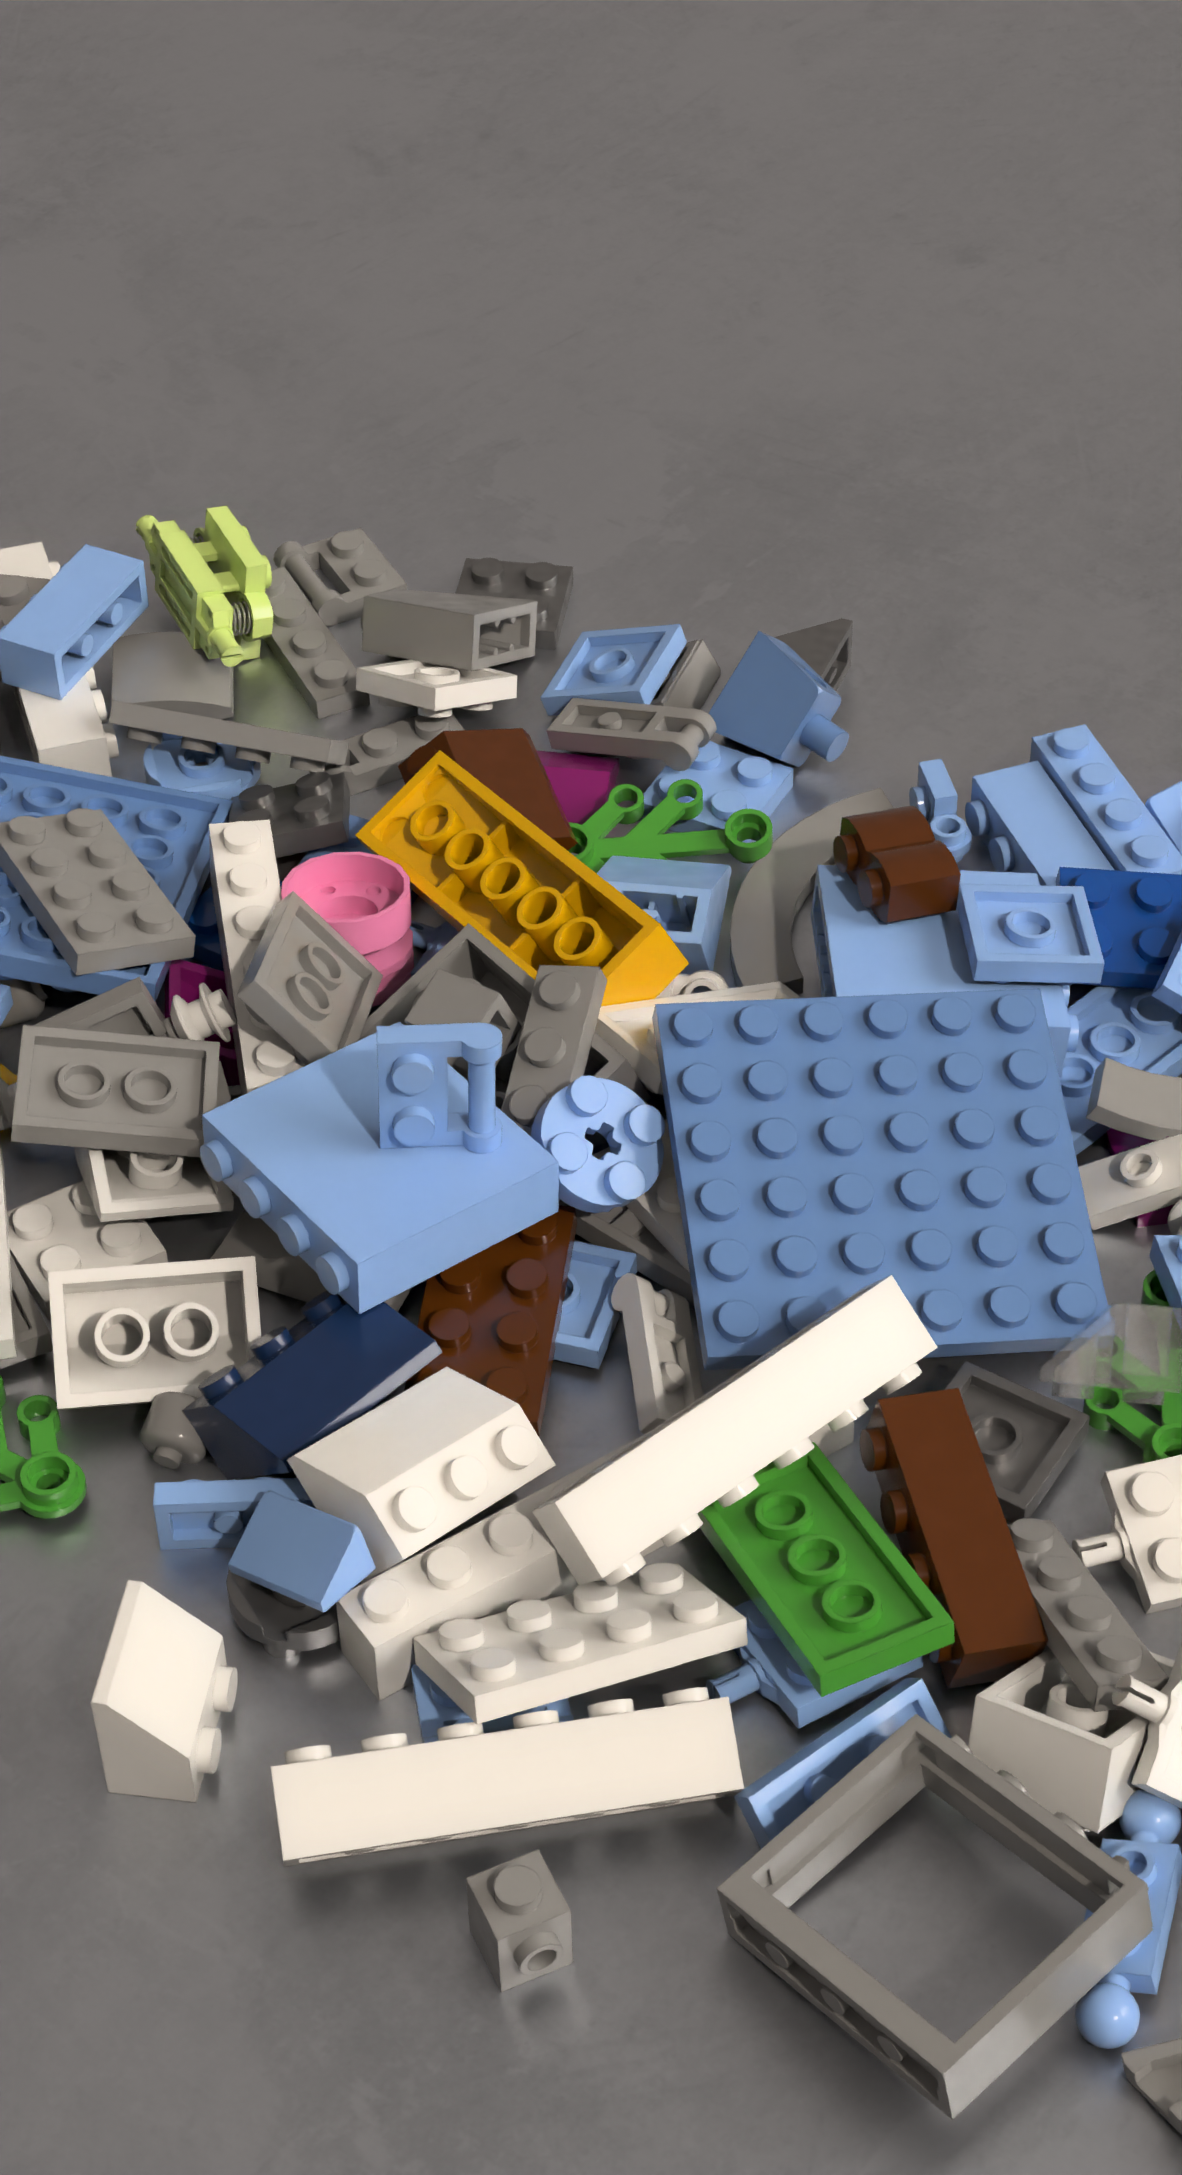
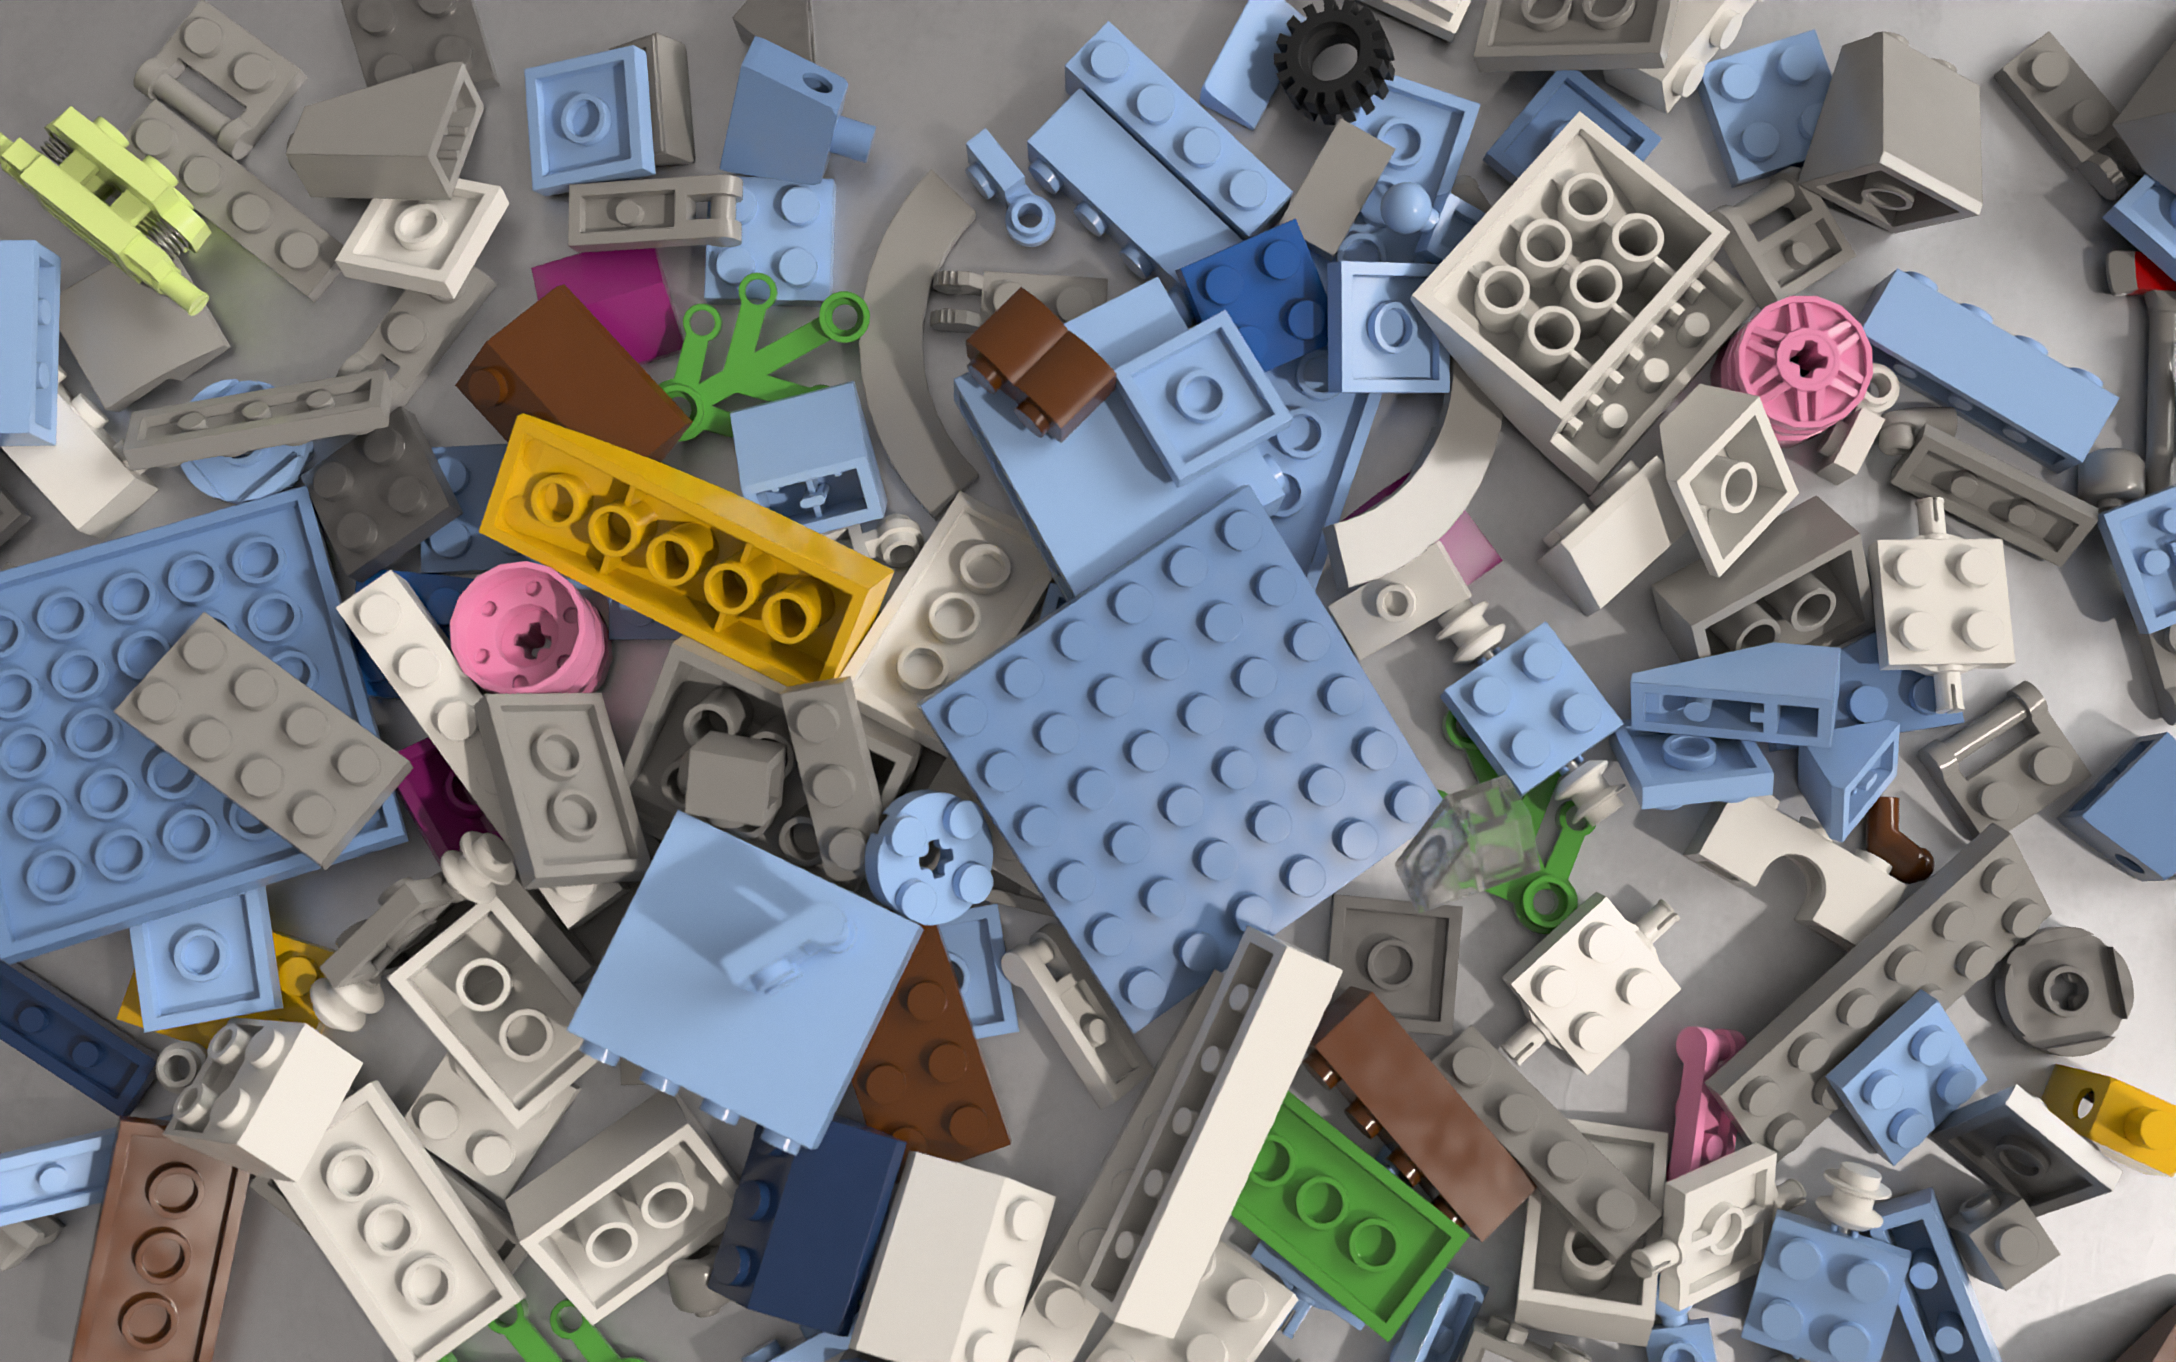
camera: 30 degrees left, 40 degrees up
light grey plate [11,1025,220,1157] -> none

